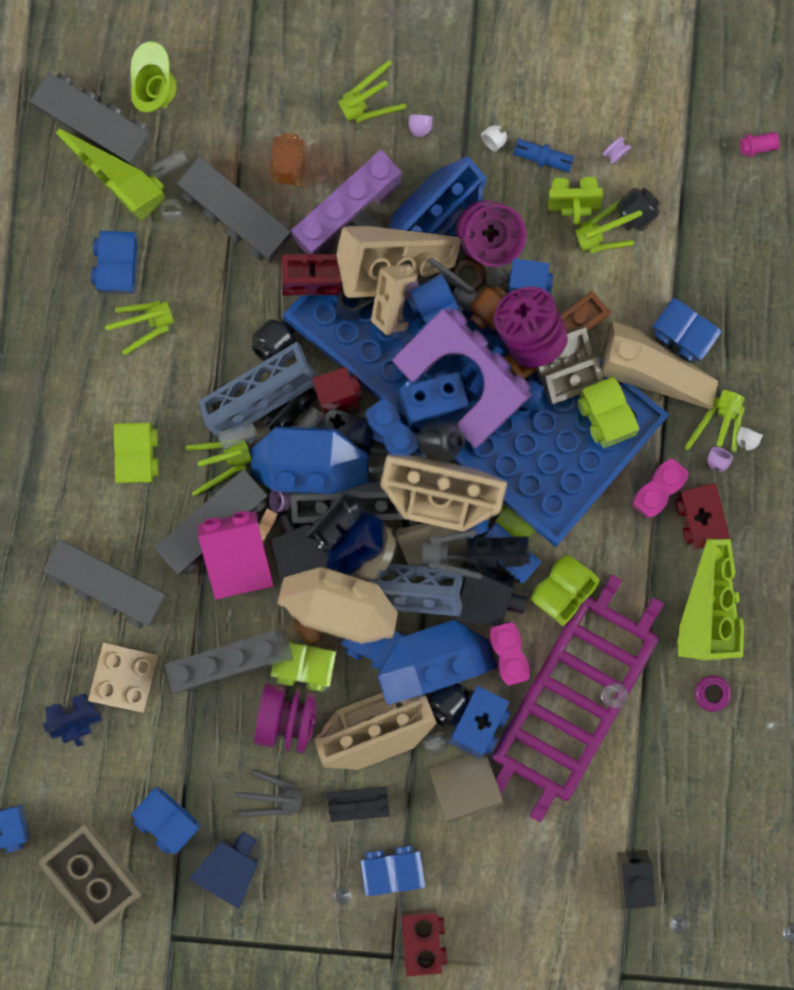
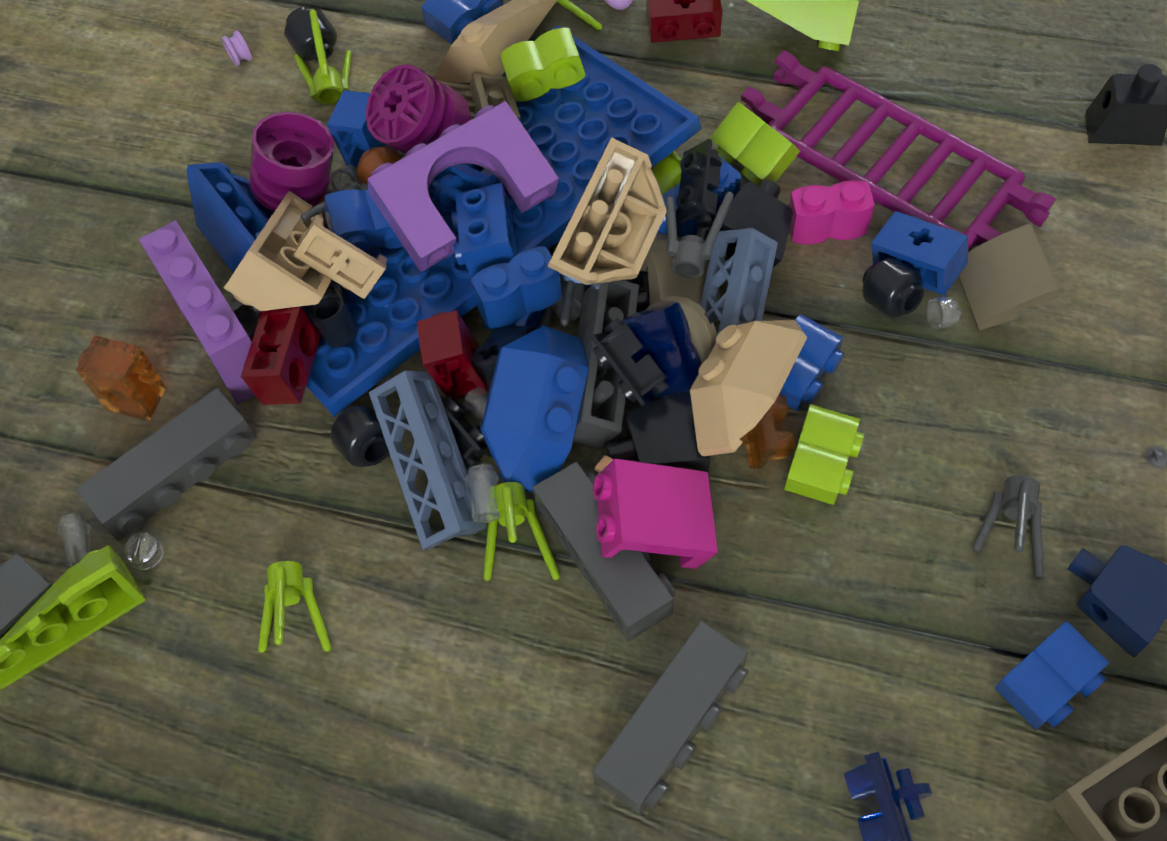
camera: 80 degrees left, 25 degrees down
tan hinge [88,643,158,713] -> none
blue brick [91,231,138,294] -> none
lime brick [114,423,159,484] -> none
dark grey brick [165,630,293,693] -> none
magenta wheel [254,683,317,754] -> none
lavender hinge [269,490,291,513] -> none
tan wedge [314,693,436,770] -> none
black hinge [327,786,390,822] -> none
lime plant [338,60,407,124] -> none
blue brick [360,845,425,896] -> none
blue wedge [377,620,497,705] -> none
lavender hinge [409,115,433,137] -> none
black head [418,420,465,460] -> none
white hinge [481,125,507,152] -> none
blue pin [513,138,575,174] -> none
lime hips [548,177,603,225] -> none
clear hinge [601,684,628,708] -> none
dark pink brick [630,459,689,519] -> none
magenta piece [695,675,731,712] -> none

